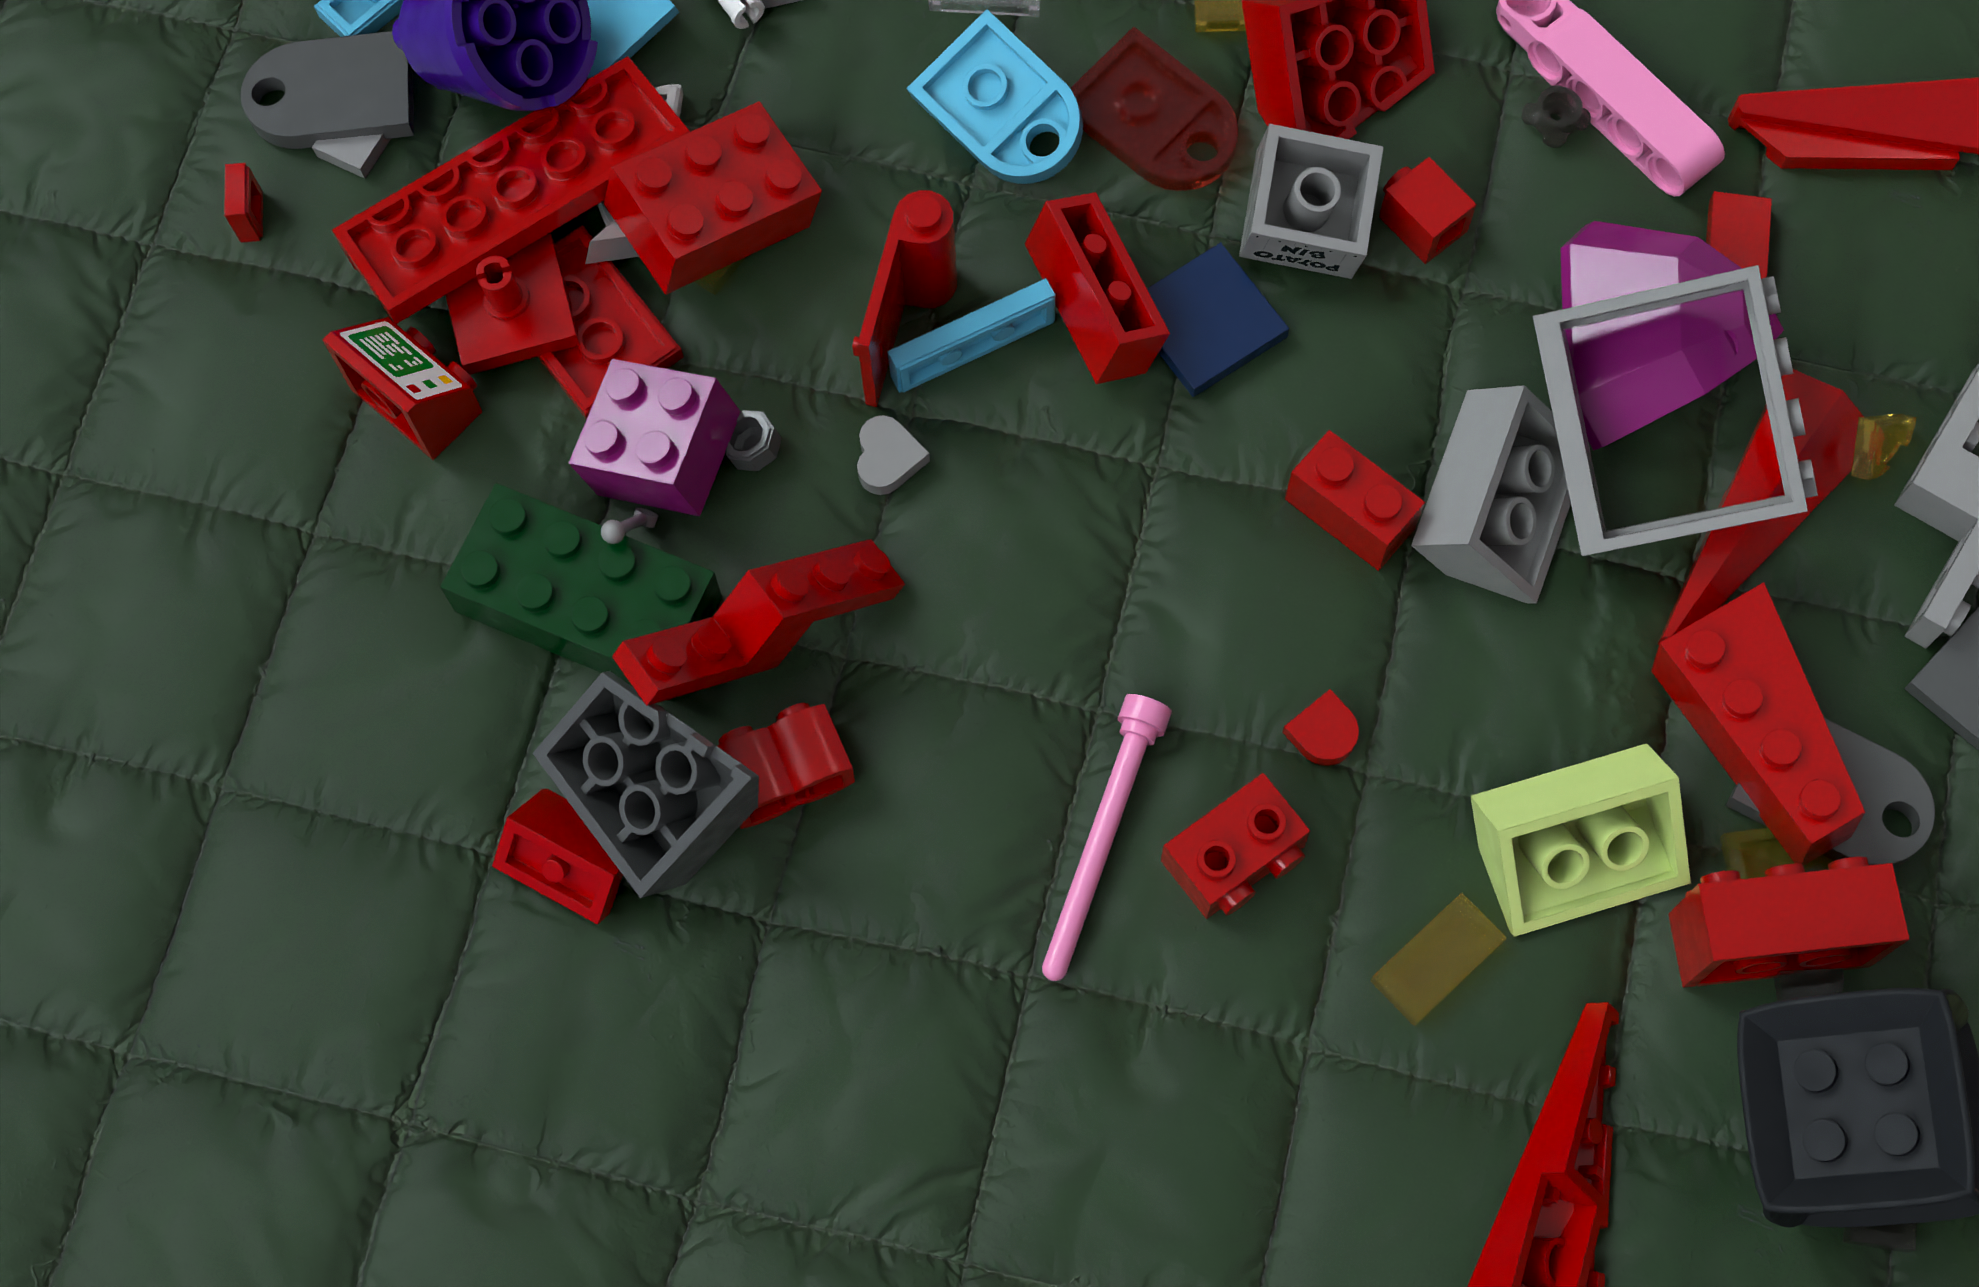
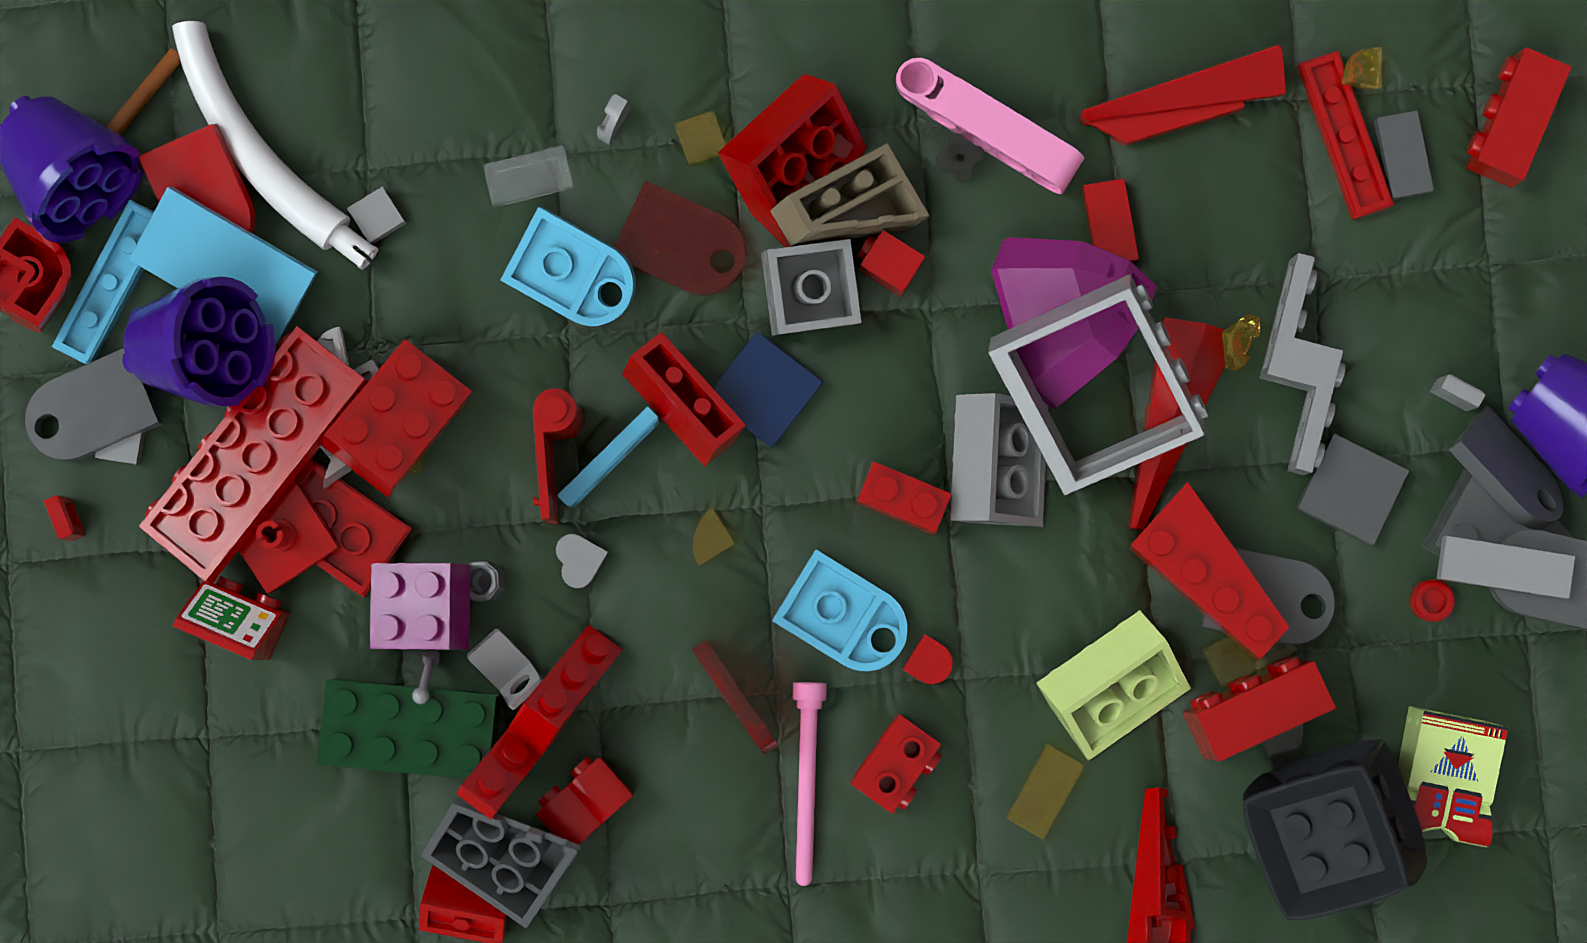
camera: 25 degrees left, 15 degrees up
none -> light grey bracket [467,629,543,710]
none -> clear red tile [692,639,779,755]
none -> clear yellow tile [693,508,735,566]
none -> dark tan wedge [770,143,929,247]
none -> medium azure tile [772,550,907,671]

